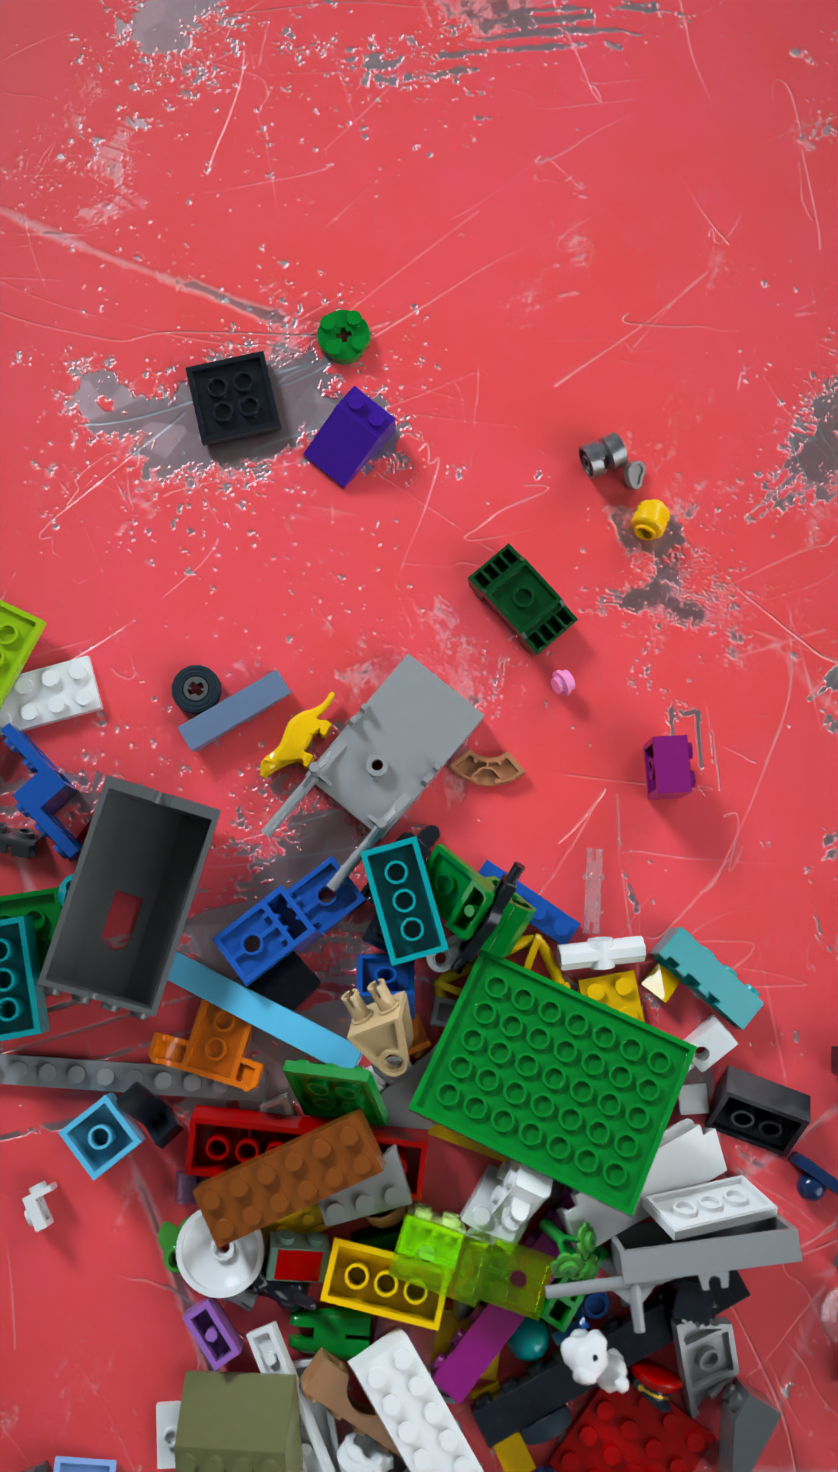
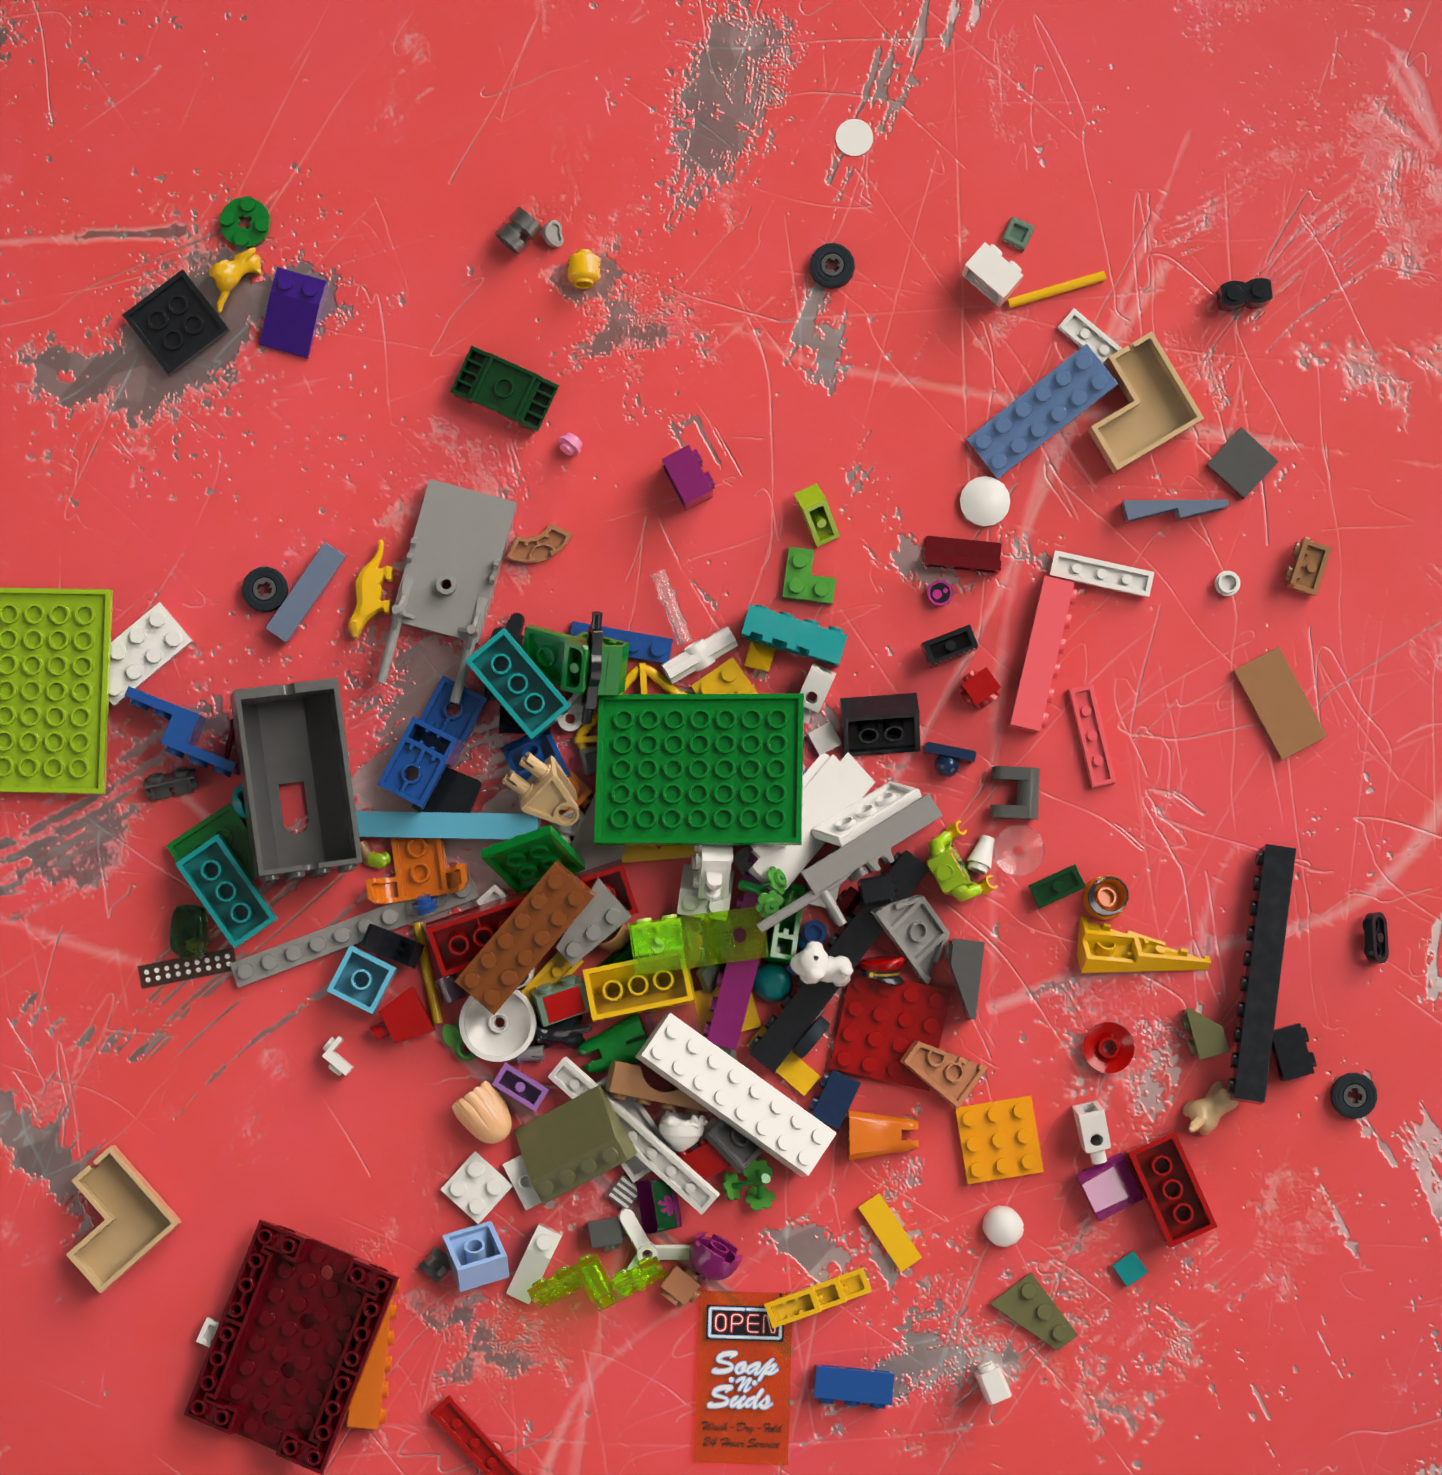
camera: 25 degrees left, 5 degrees up
none -> yellow animal [209,247,262,314]
none -> lime arm [360,840,391,869]
none -> red torso [371,986,436,1043]
none -> blue plate [412,894,438,915]
none -> yellow bar [412,922,443,1024]
none -> white plate [440,1151,513,1224]
none -> light nougat hair [451,1081,512,1144]
none -> bright green plate [782,546,836,604]
none -> lime slope [794,483,840,547]
none -> lime torso [927,820,998,901]
none -> white cone [967,835,995,875]

